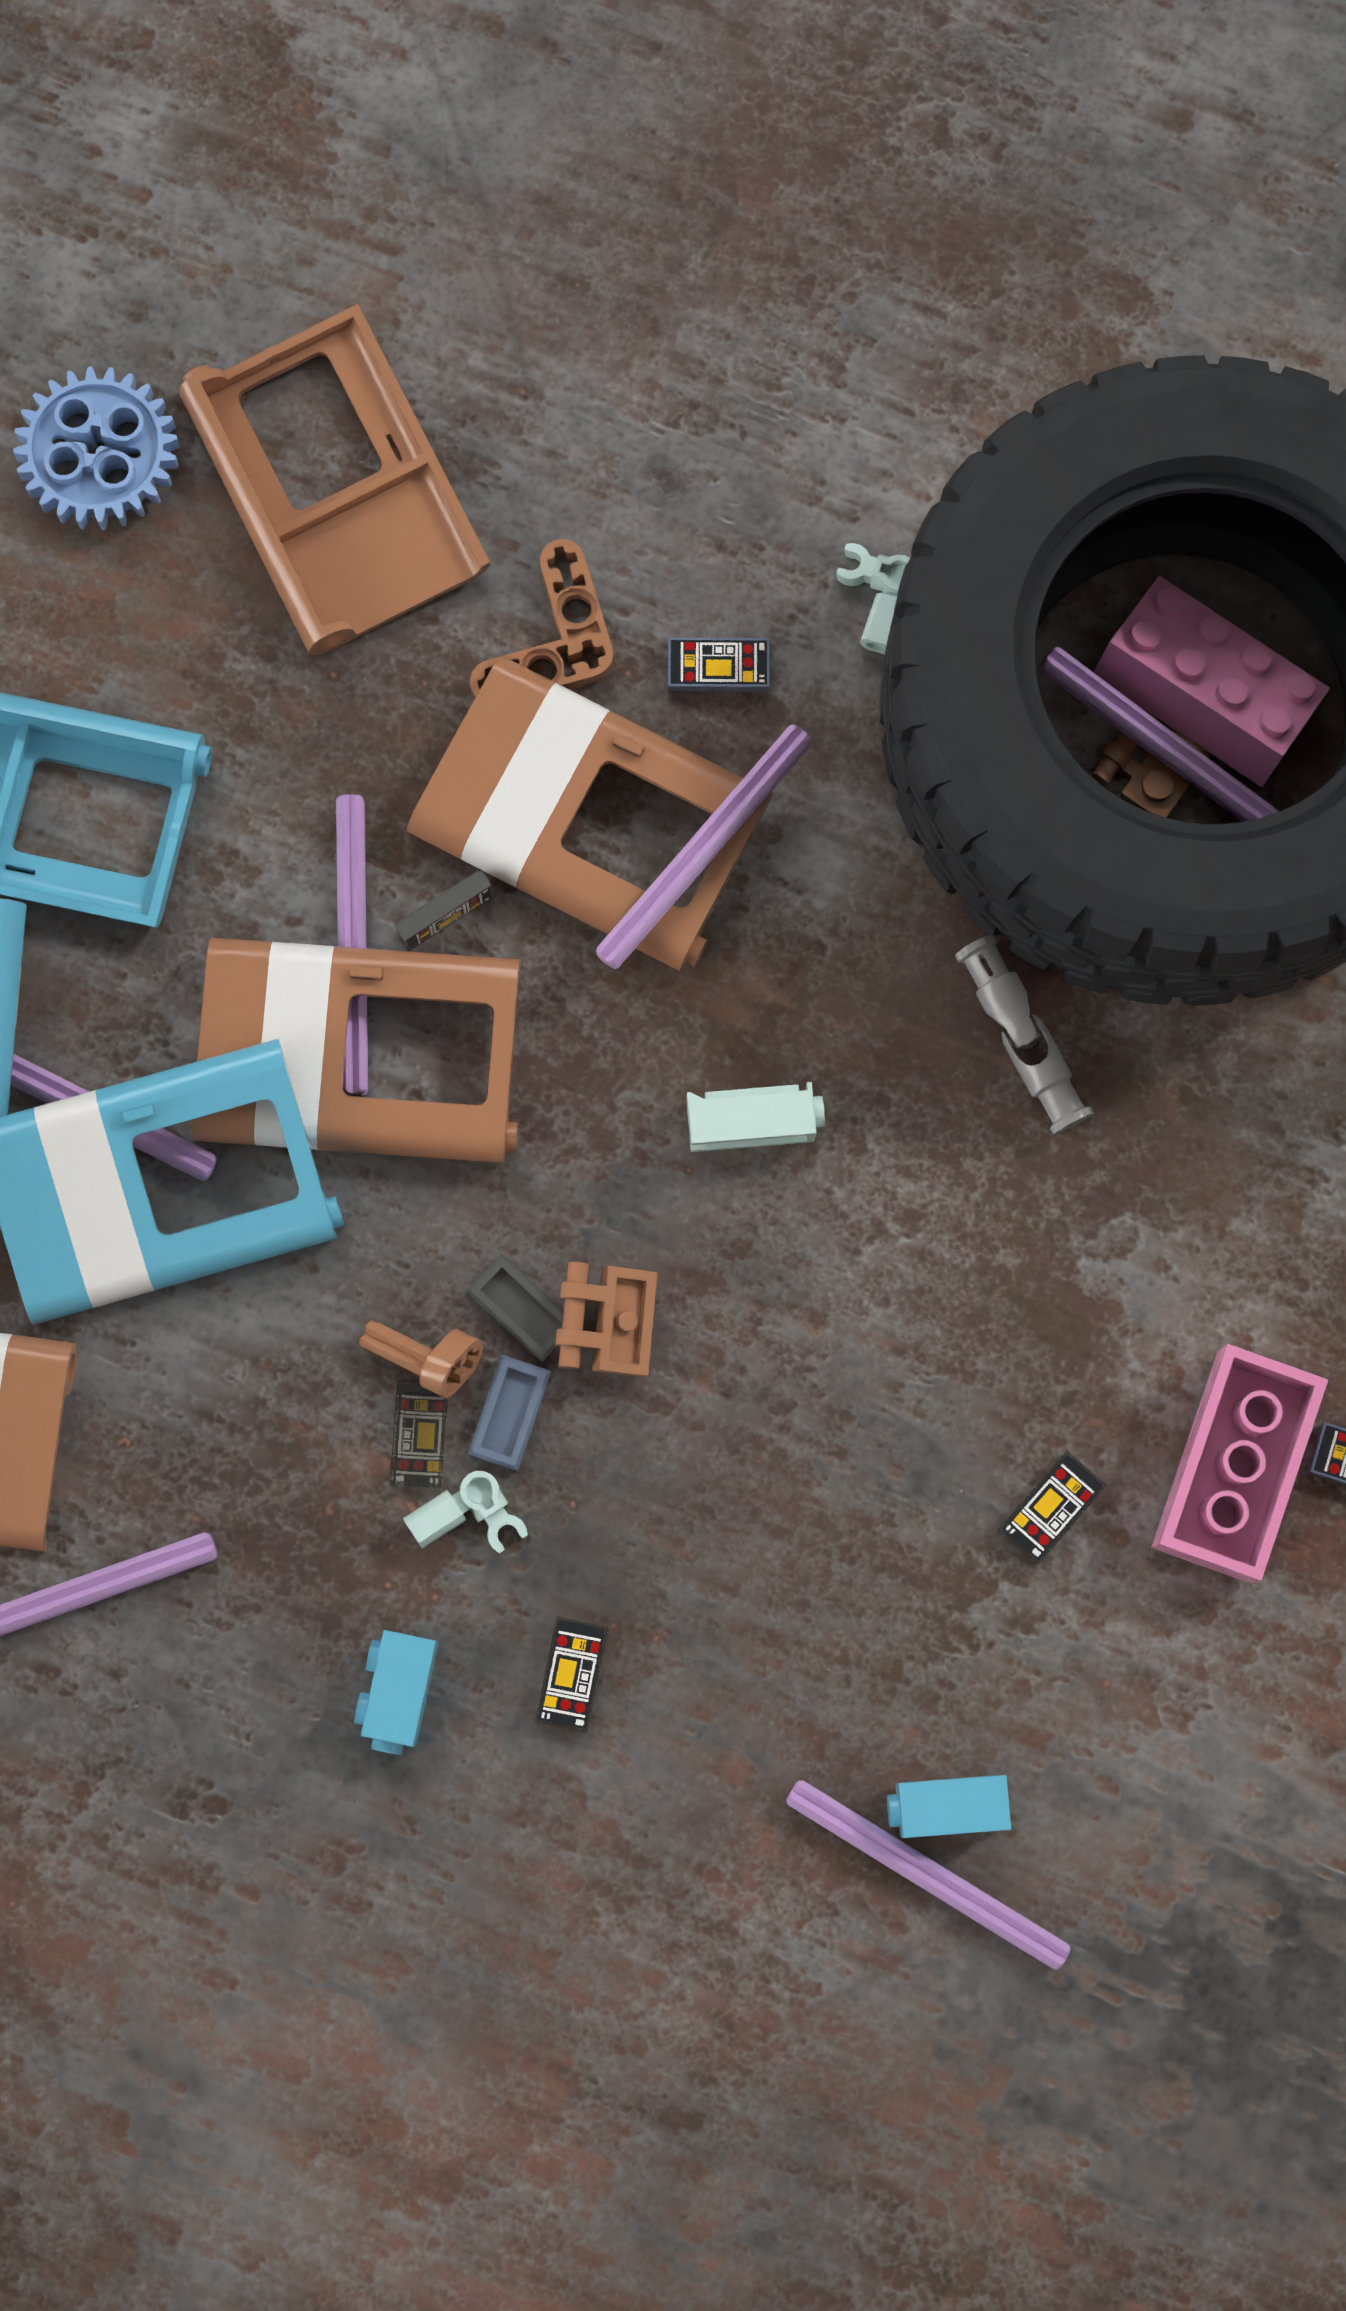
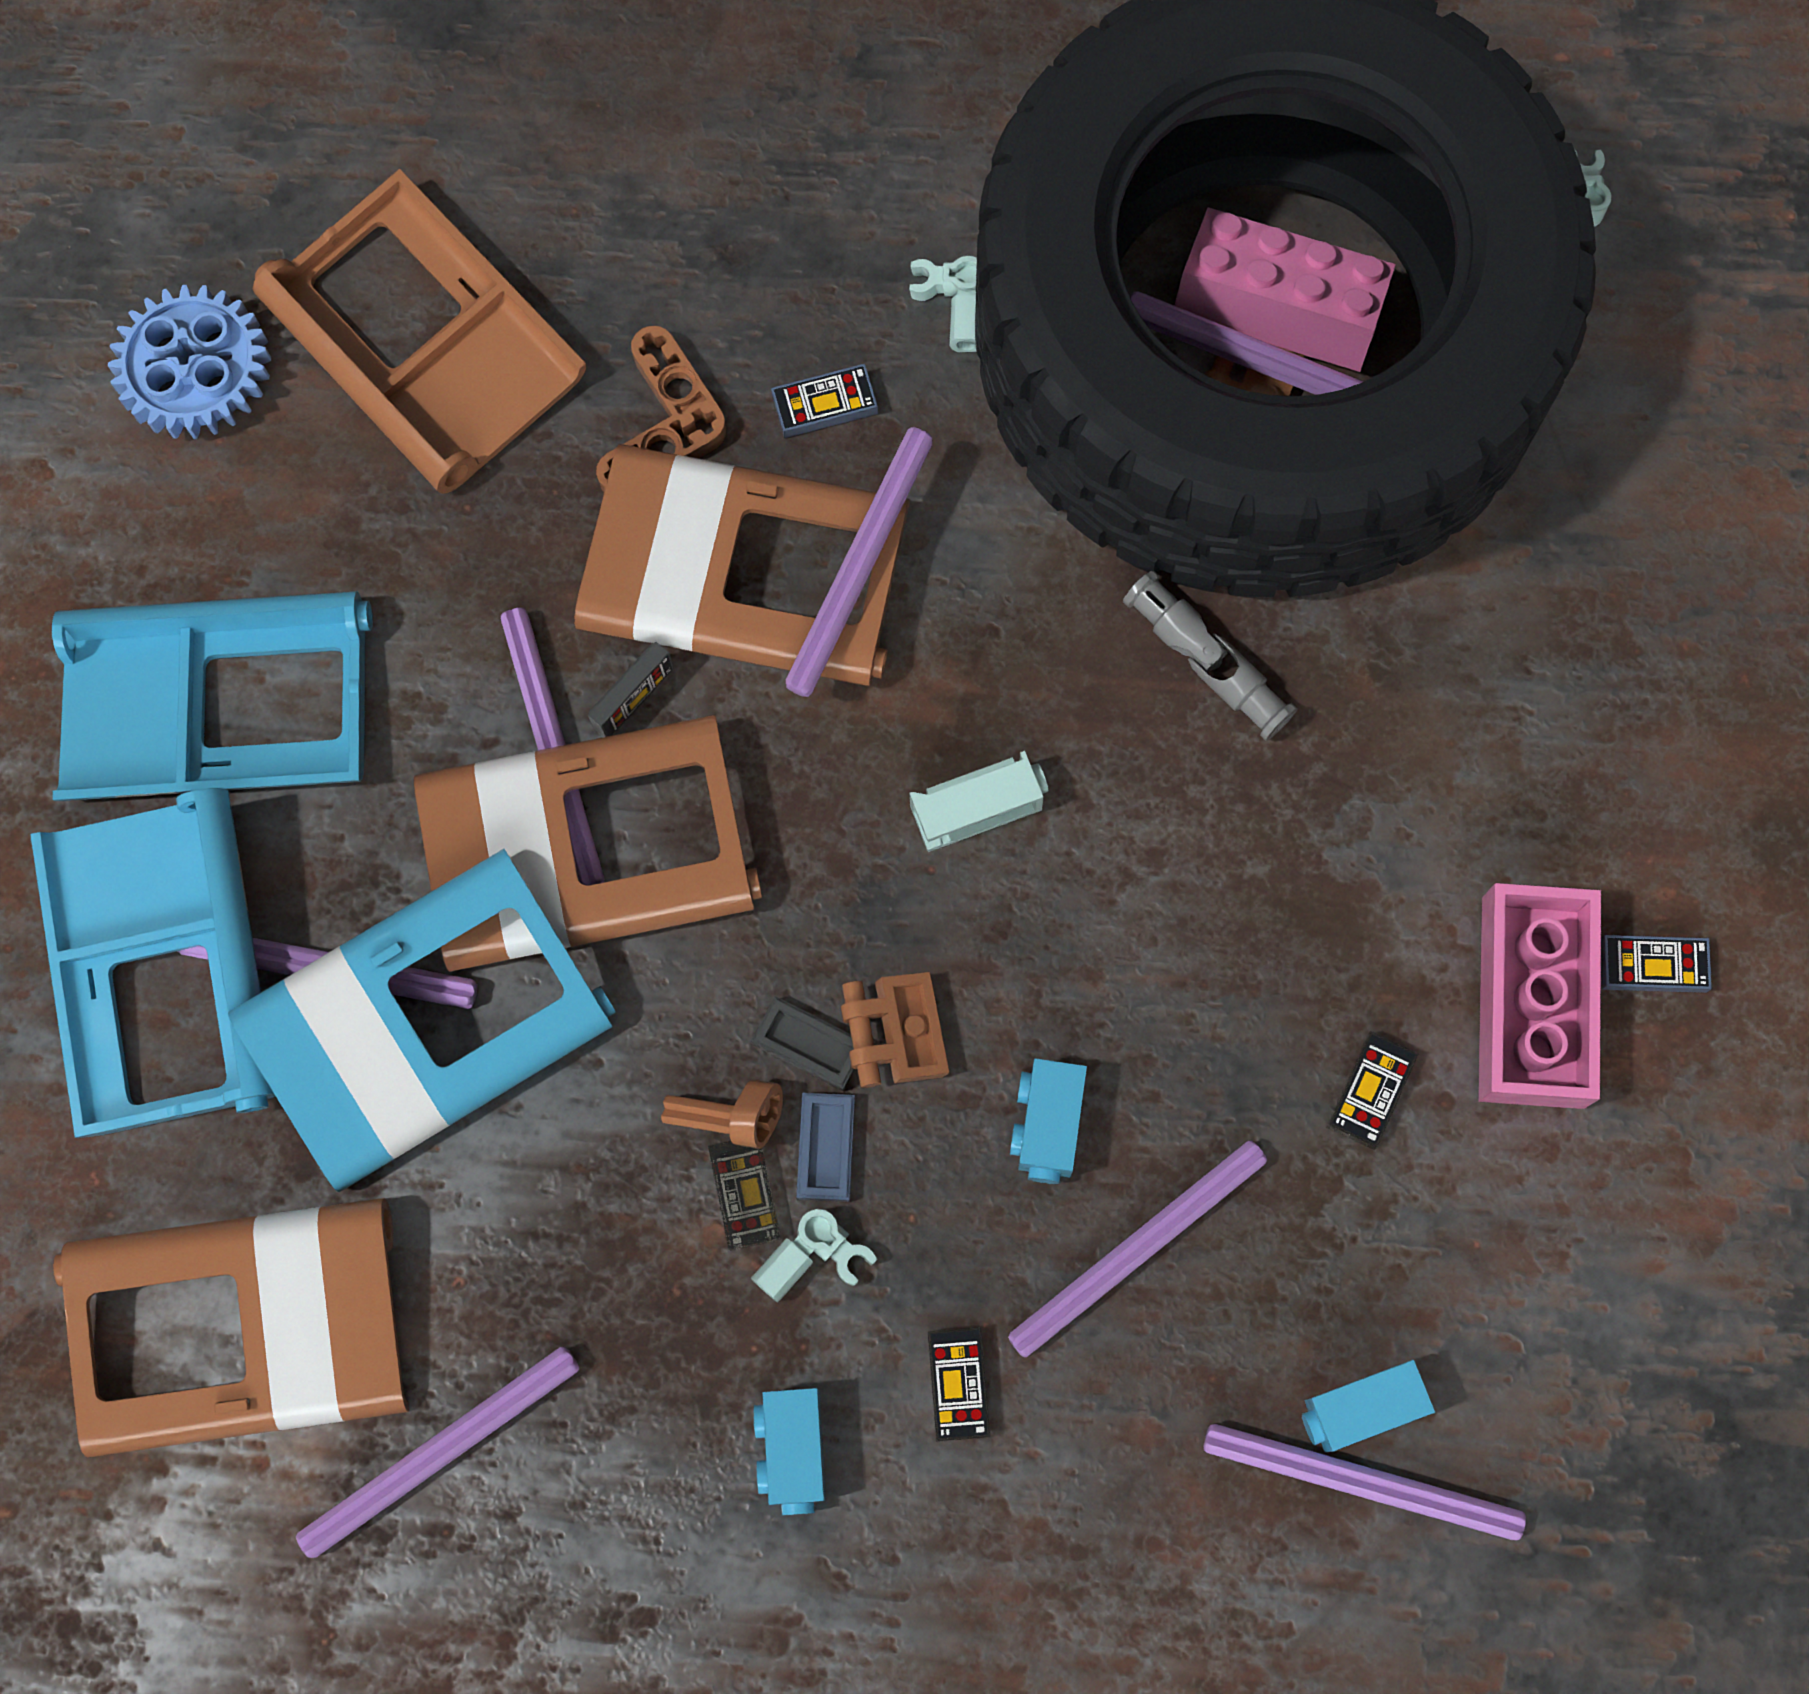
camera: 10 degrees left, 5 degrees down
none -> lavender axle [1008,1141,1267,1357]
none -> medium azure brick [1010,1058,1087,1184]

